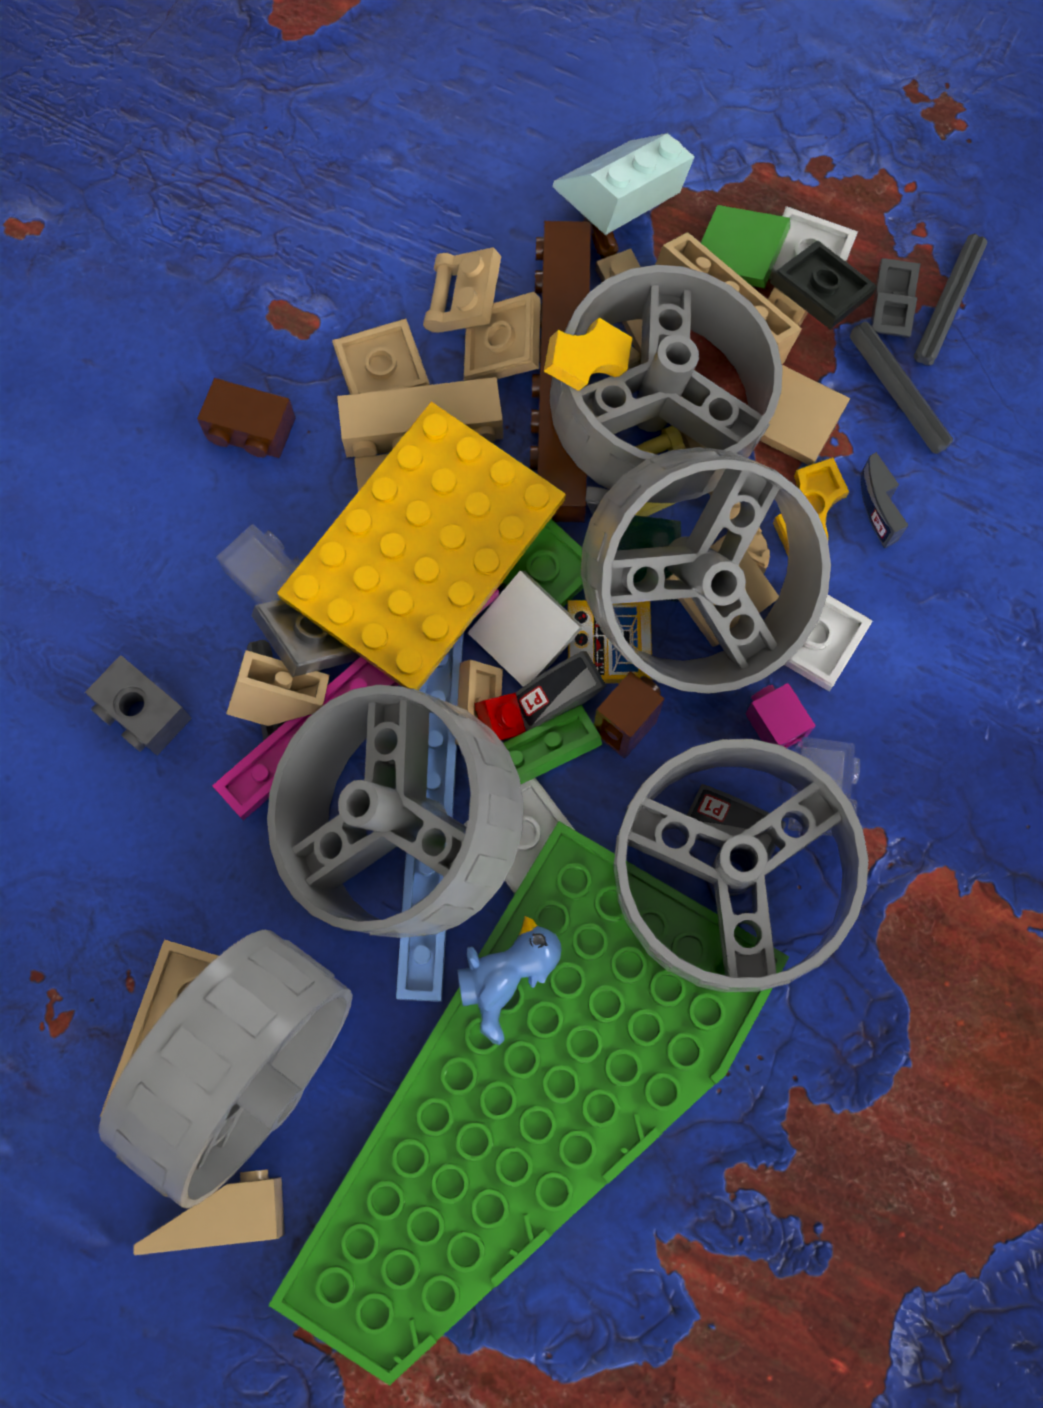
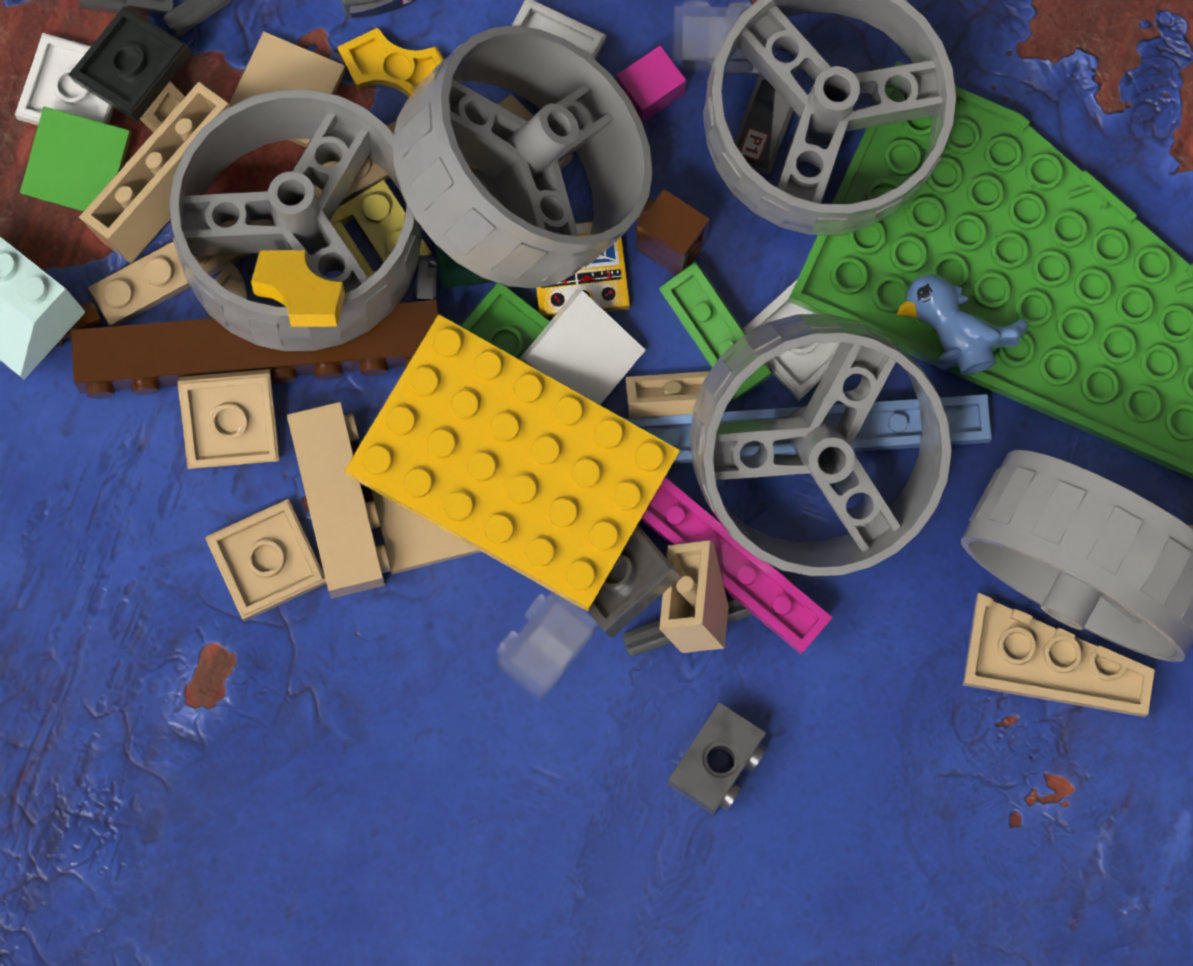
camera: 100 degrees left, 5 degrees up
reddish brown brick [197,378,296,459] -> none
tan plate [423,247,501,333] -> none
red plate [474,693,526,740] -> none
slope [516,651,607,731] -> none

